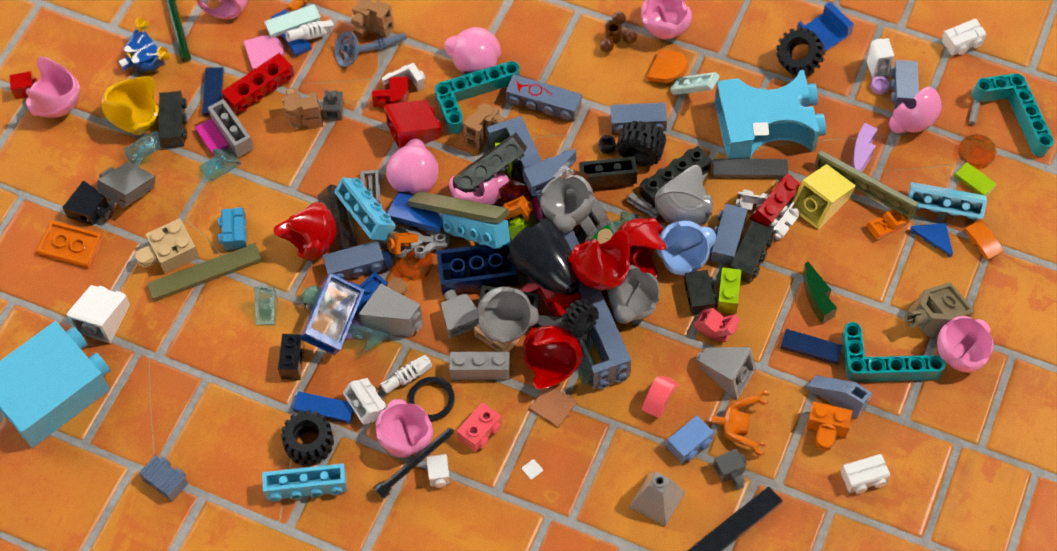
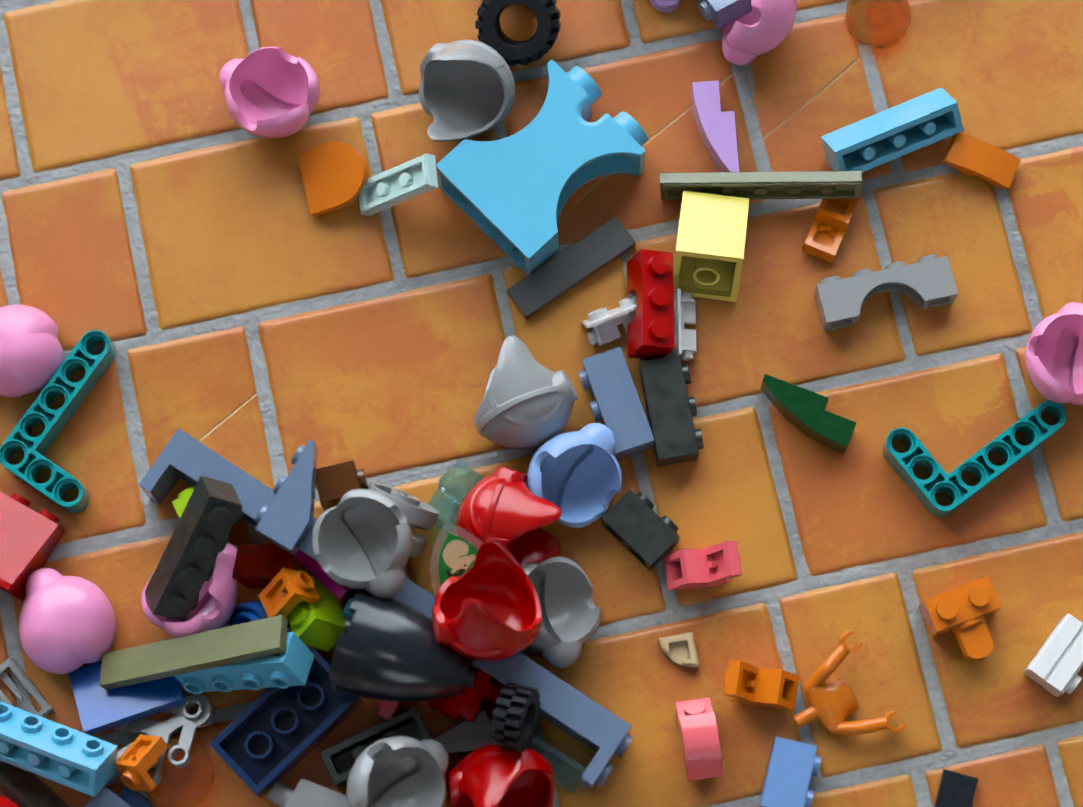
camera: 35 degrees left, 15 degrees up
medium nougat hips [463,103,506,152] -> none
sand blue brick [506,74,582,121] -> none
pearl dark grey brick [579,156,637,189] -> none
black bush [599,135,615,154] -> none
reddish brown piece [600,11,637,53] -> none
sand blue brick [610,102,667,134] -> none
black tyre [616,121,667,166] -> none
light grey axle [626,193,660,219] -> none
pearl dark grey brick [639,146,712,208] -> none
light grey slope [696,347,756,400] -> none
dark grey brick [713,449,747,490] -> none
lime brick [717,267,741,314] -> none
white sticker [753,122,769,136] -> none
dark blue tile [781,329,843,365] -> none
sand blue slope [806,375,873,419] -> none
dark tan plate [905,282,975,339] -> none
blue tile [910,223,953,257] -> none
lime tile [954,162,997,196] -> none
none -> light grey piece [419,40,516,142]
none -> tan tile [658,632,699,668]
none -> orange brick [724,660,799,711]
none -> light grey arch [814,254,958,331]

